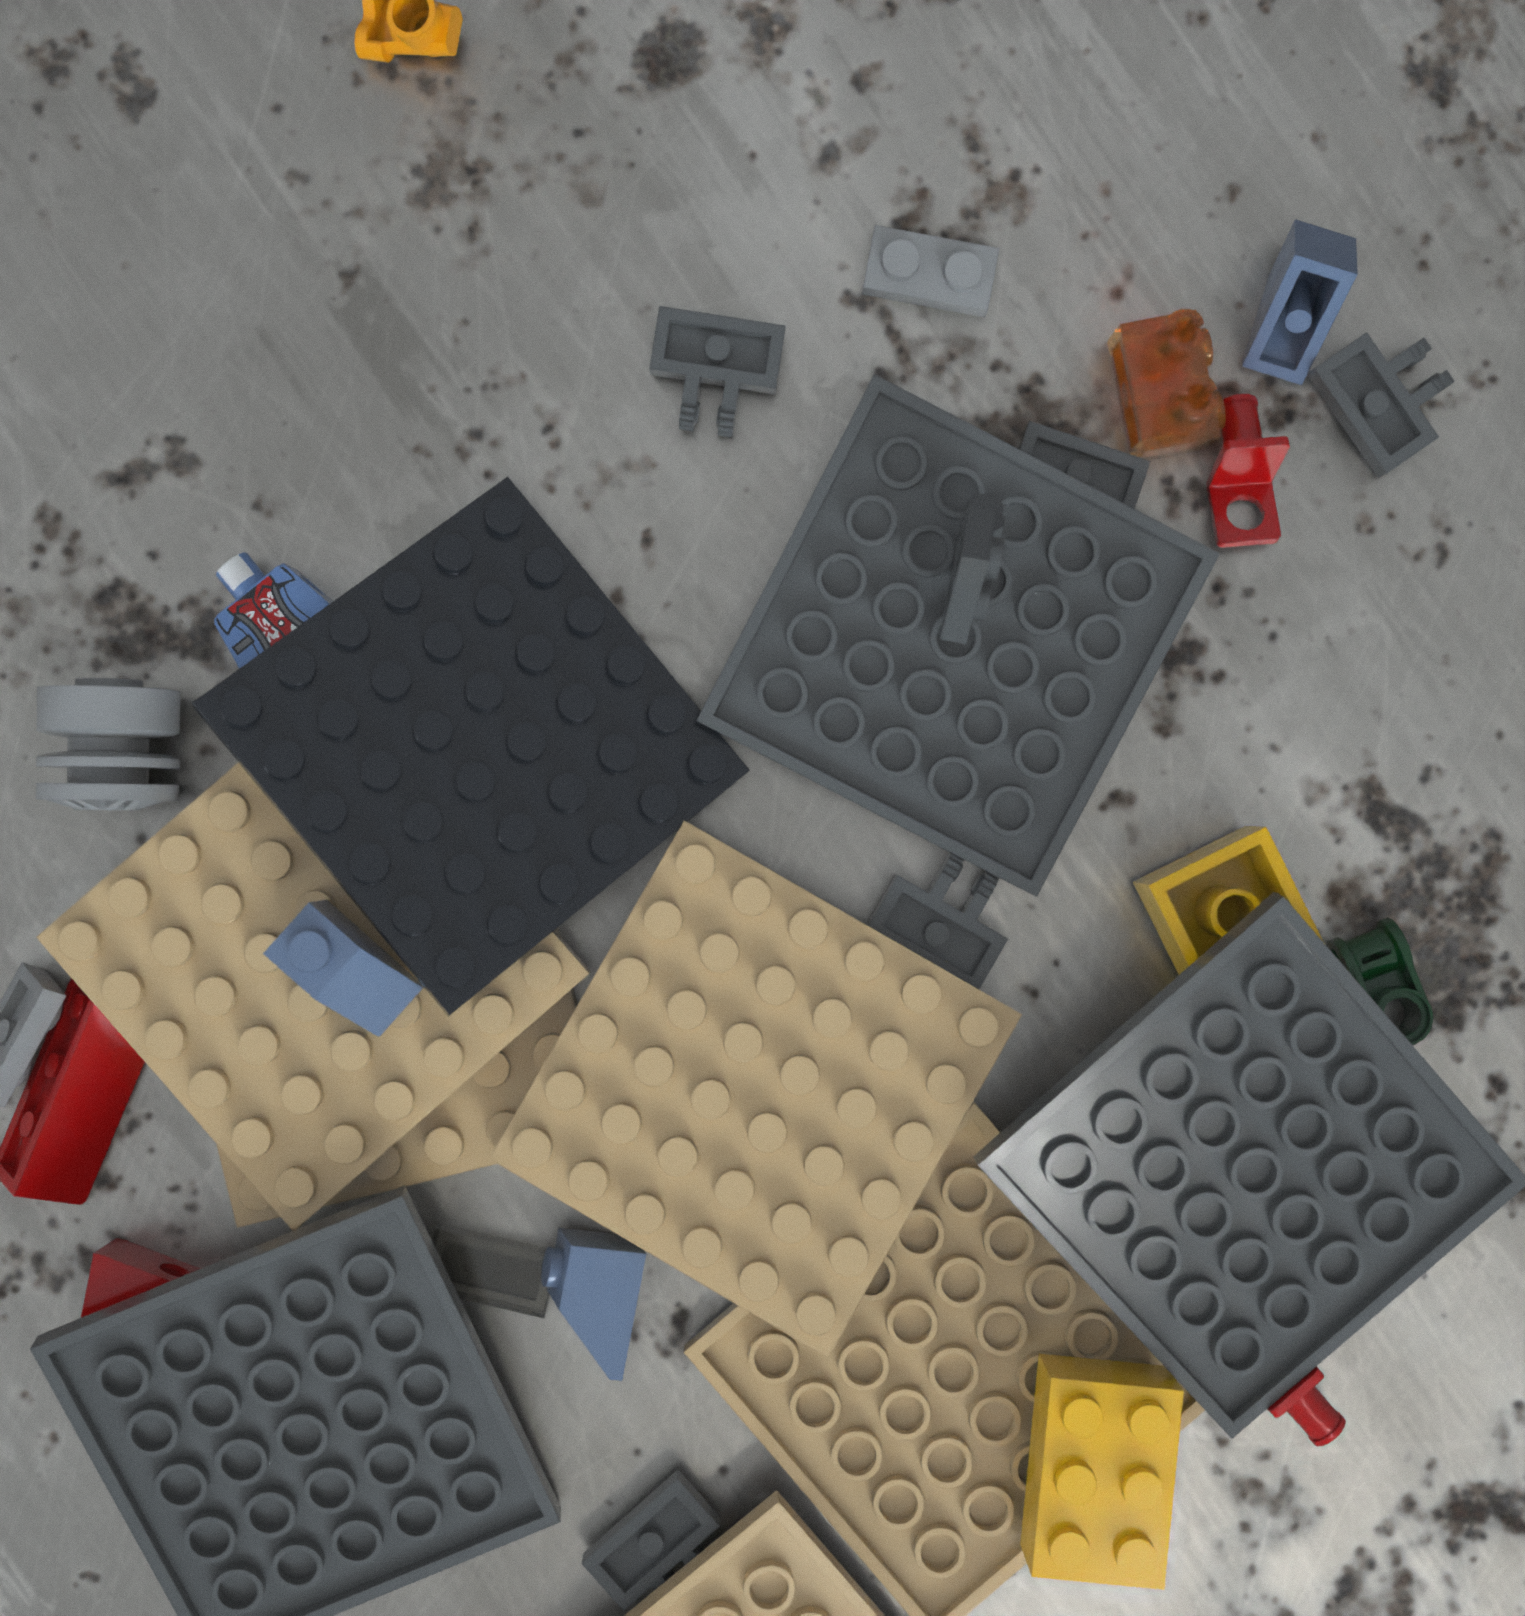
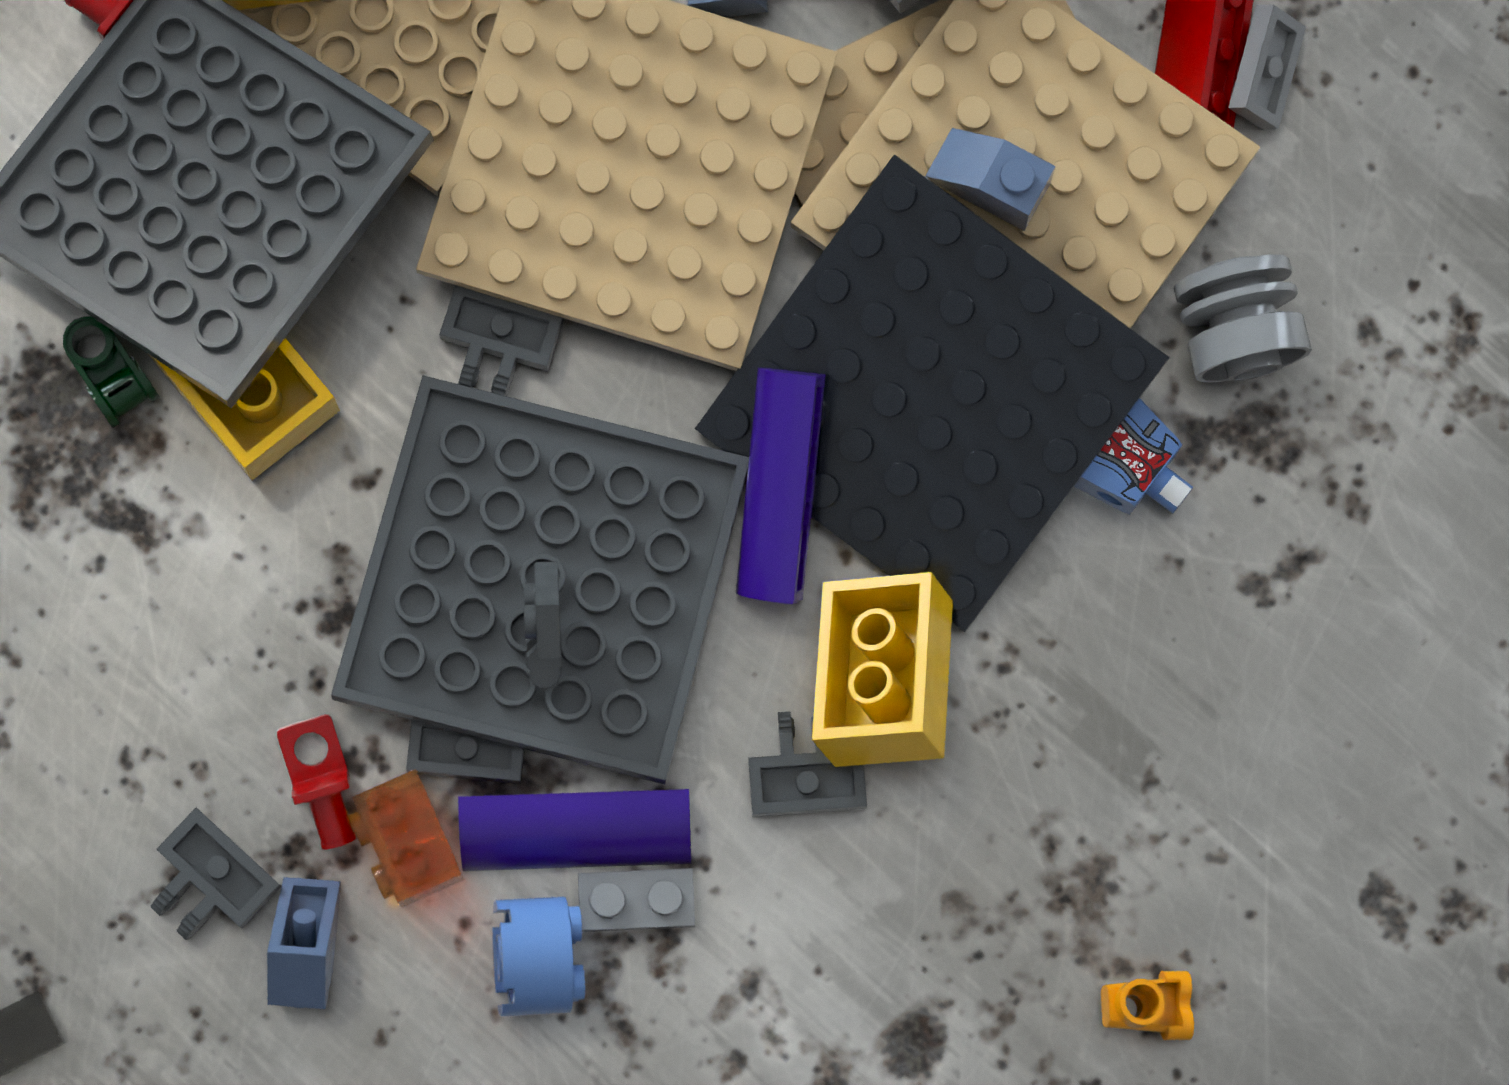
camera: 165 degrees right, 10 degrees down
none -> dark purple brick [458,789,692,871]
none -> medium blue brick [492,897,585,1017]
none -> dark purple brick [736,367,826,604]
none -> yellow brick [812,572,953,767]

